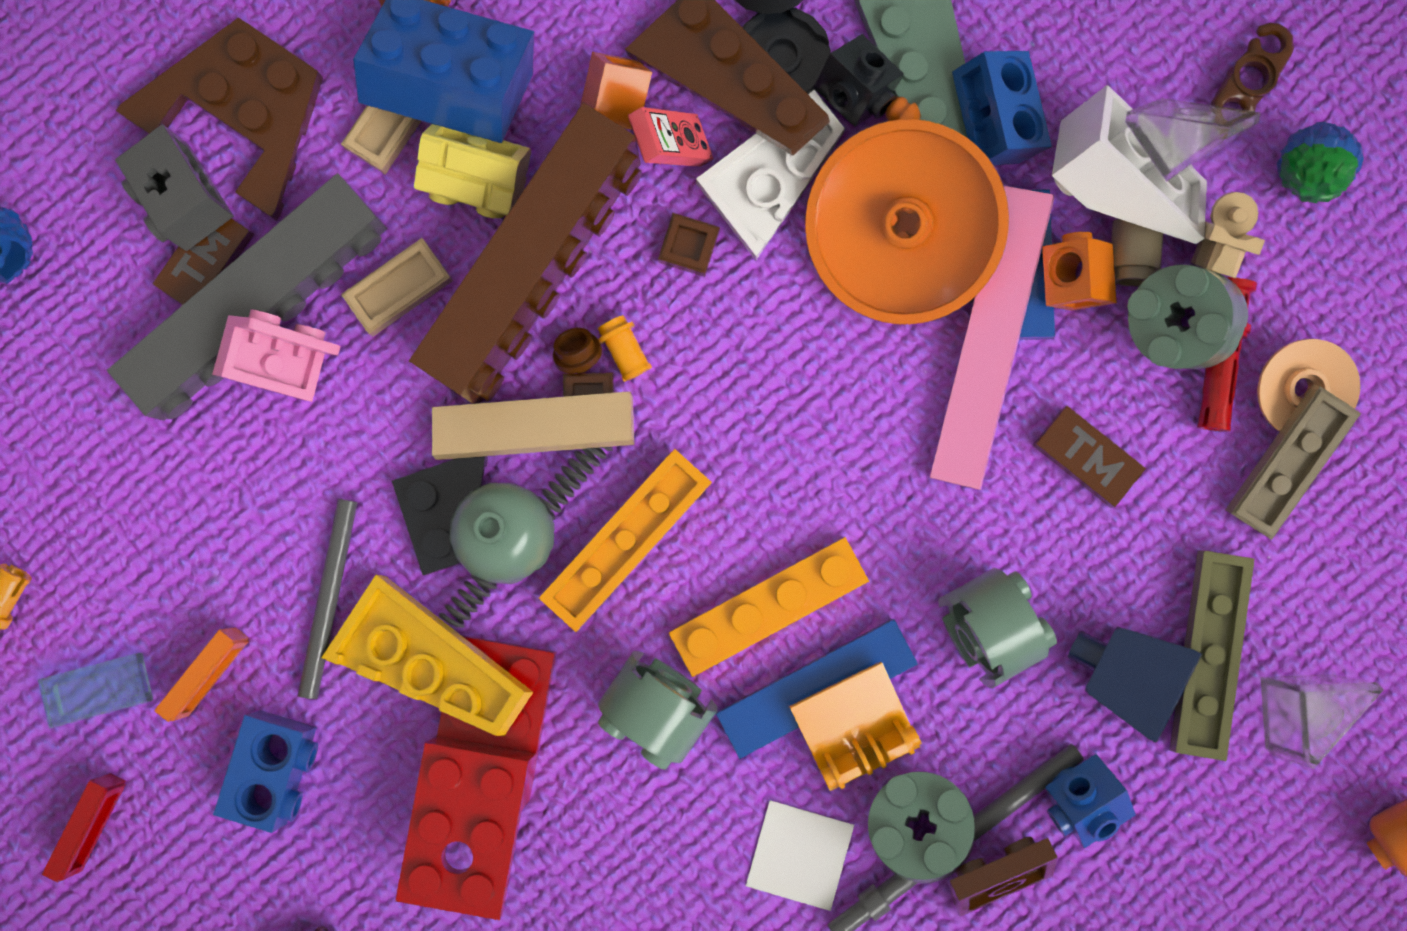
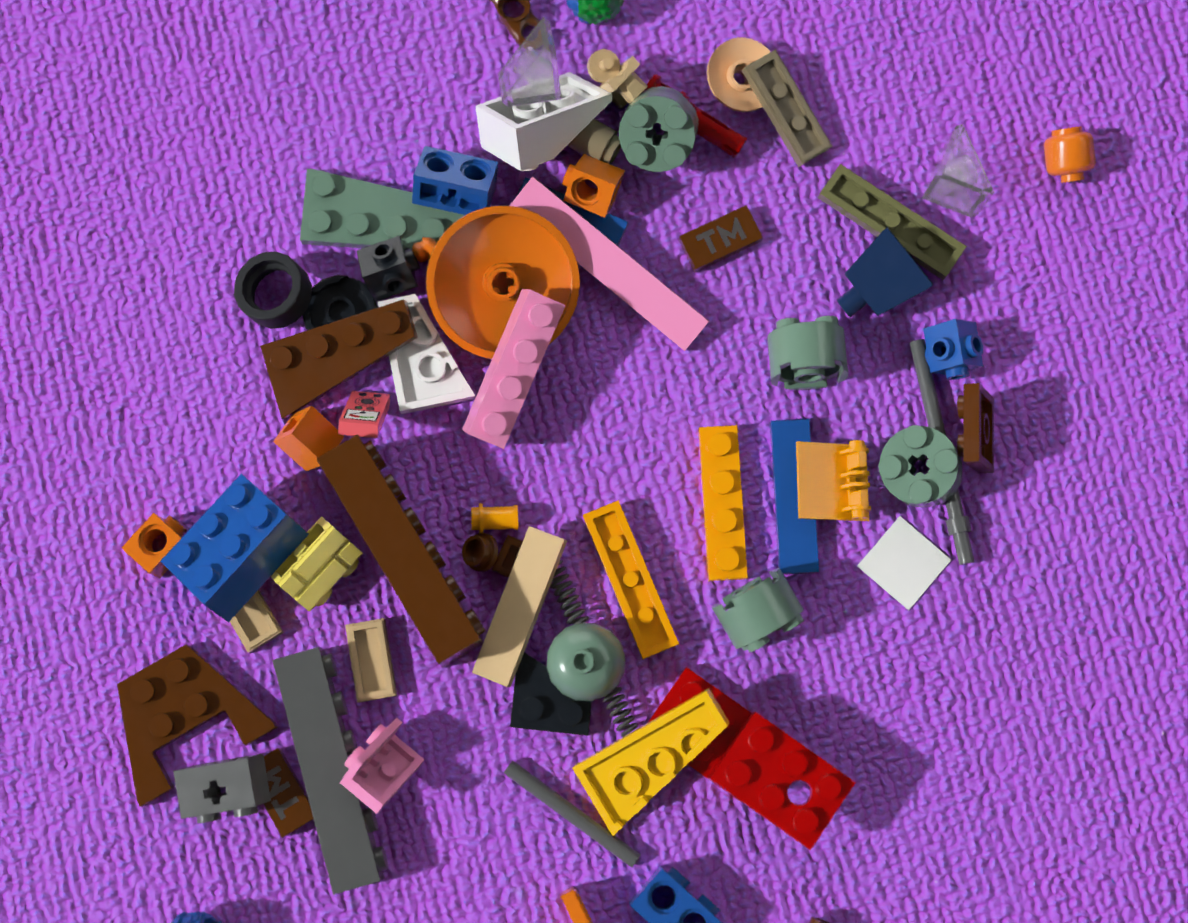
camera: 75 degrees left, 5 degrees down
reddish brown tile [658,213,720,277] -> none
none -> bright pink brick [462,289,565,449]

